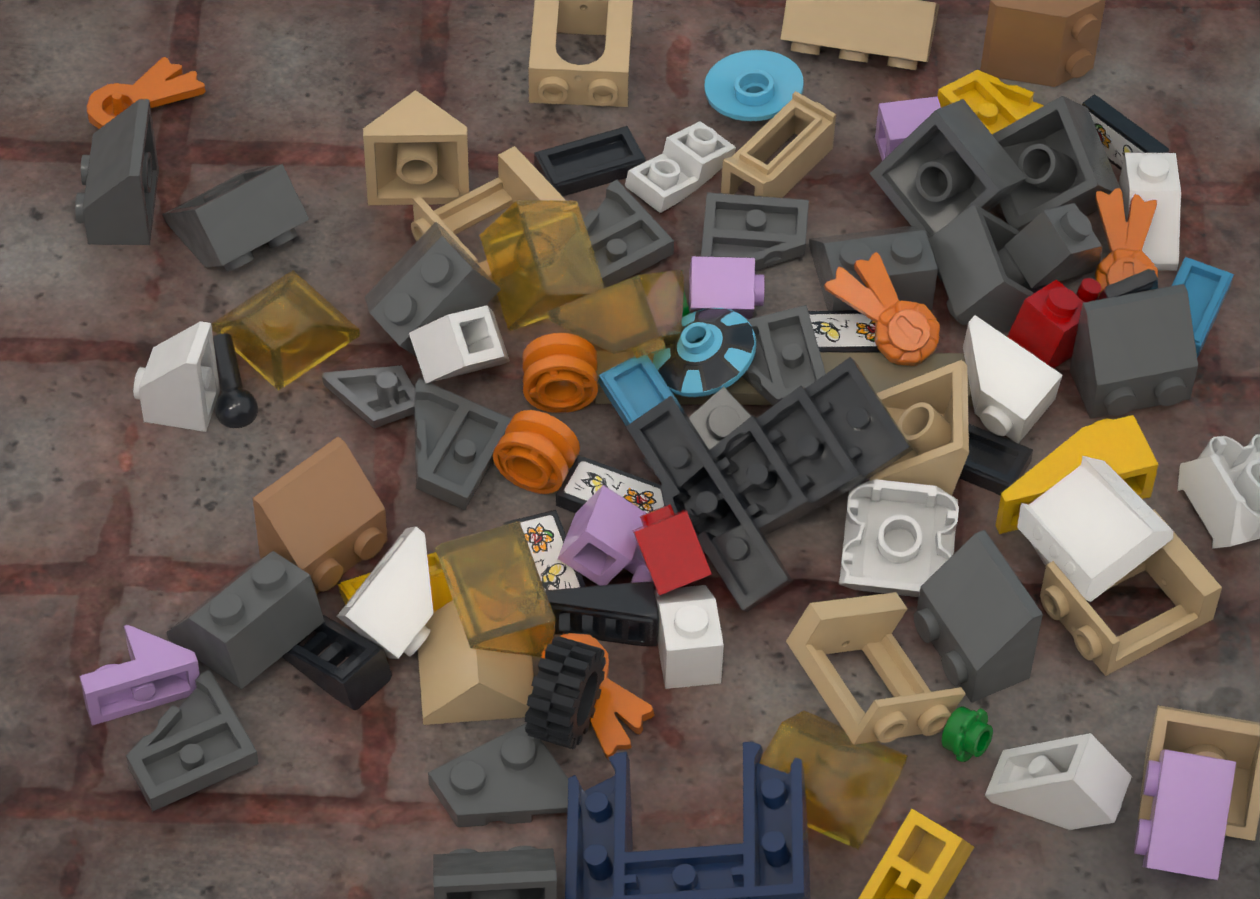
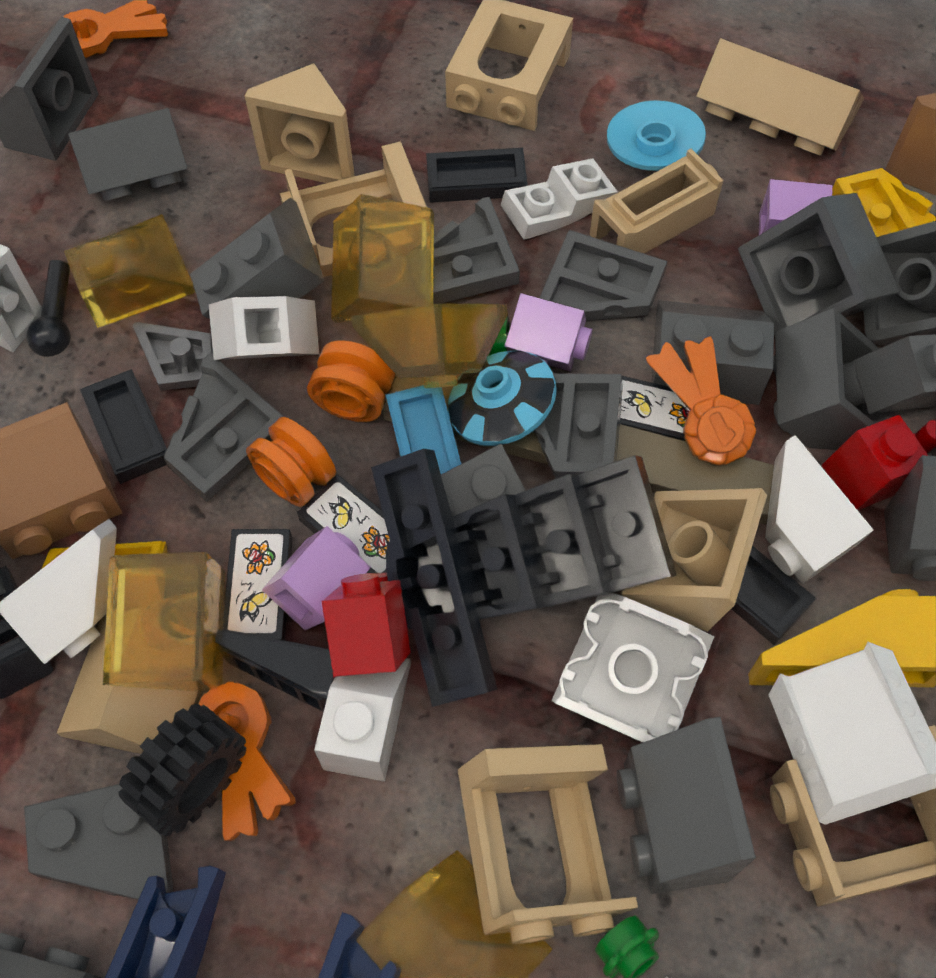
camera: 20 degrees right, 10 degrees up
none -> black tile [80,369,167,484]

